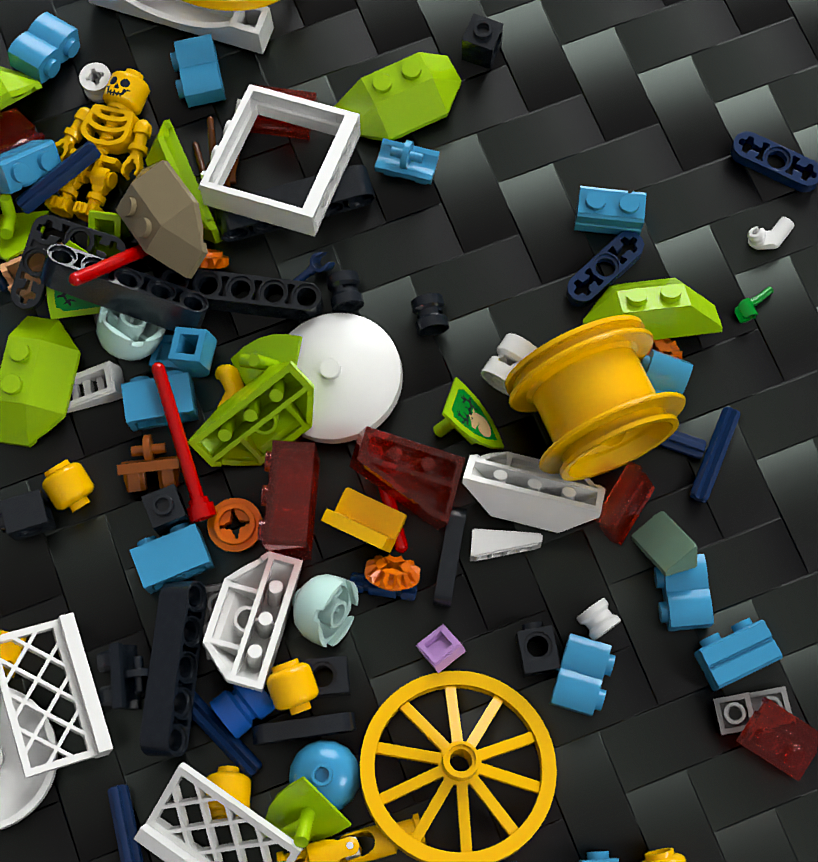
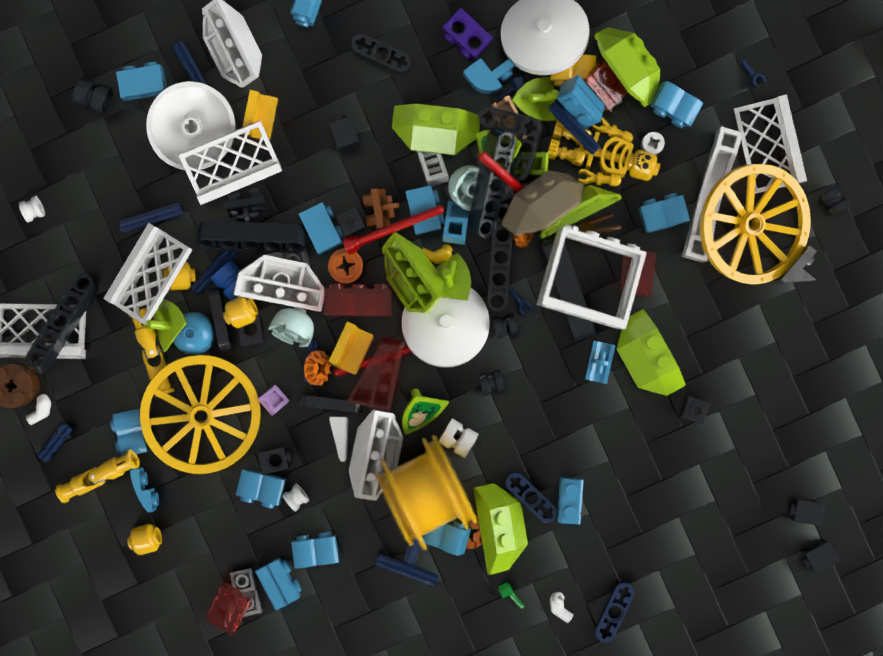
camera: 85 degrees right, 15 degrees up
yellow head [42,459,94,513] -> none
clear red plate [594,461,655,546] -> none
sand green slope [631,511,697,577] -> none

